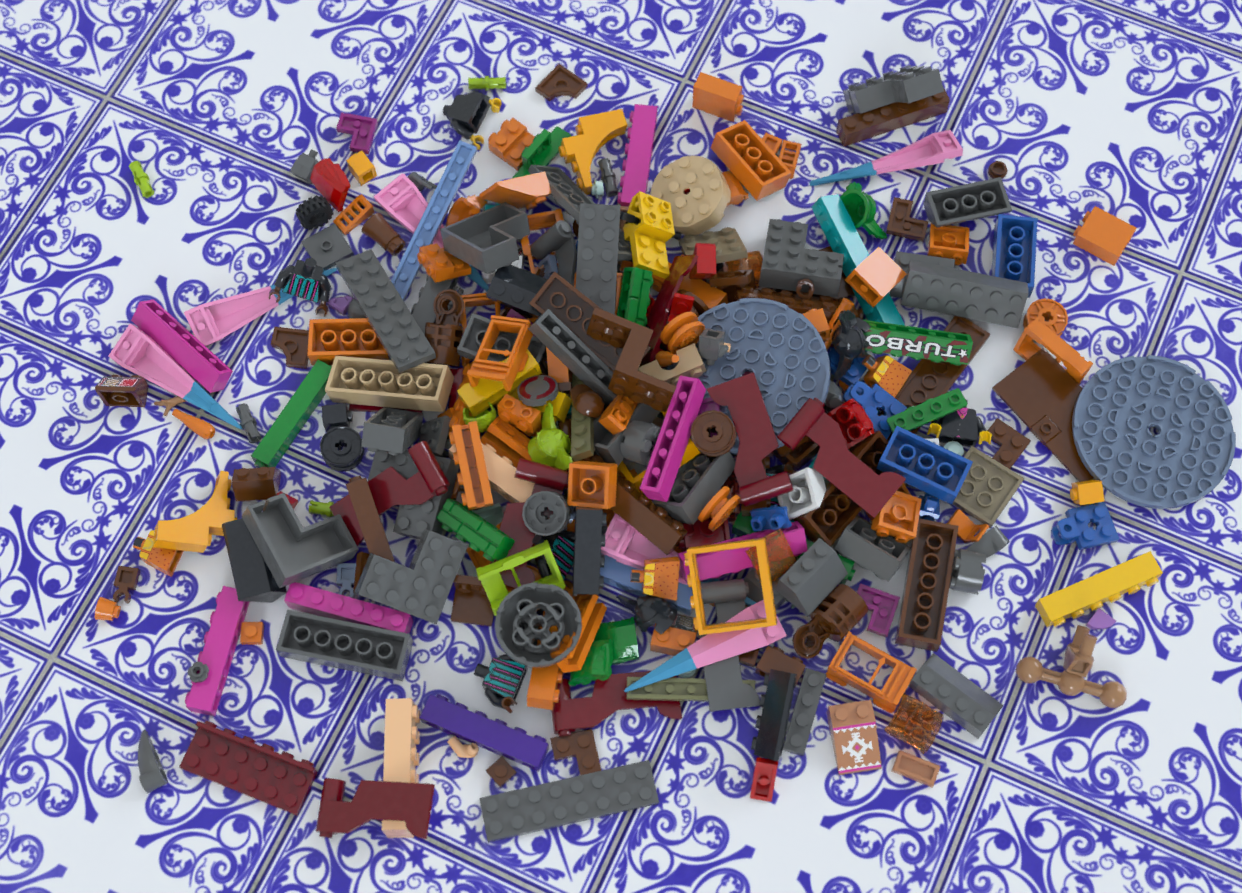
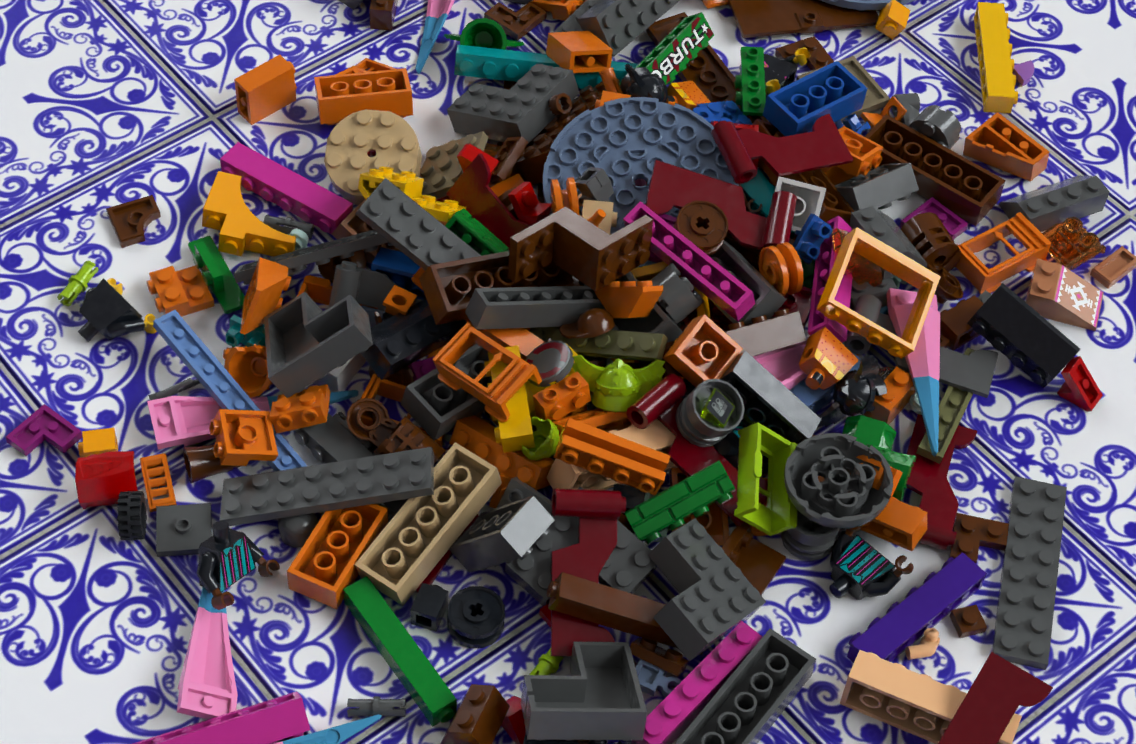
camera: 70 degrees left, 15 degrees down
reddish brown tile [271,327,309,369] -> none
dark grey piece [290,149,318,184] -> none
medium lavender tile [327,296,355,316] -> none
medium nougat connector [1016,625,1127,708] -> none
blue plate [1051,502,1119,550] -> none
none -> orange plate [209,409,278,466]
none -> orange bracket [382,285,417,316]
none -> slope [700,388,735,428]
none -> orange wedge [963,112,1049,181]

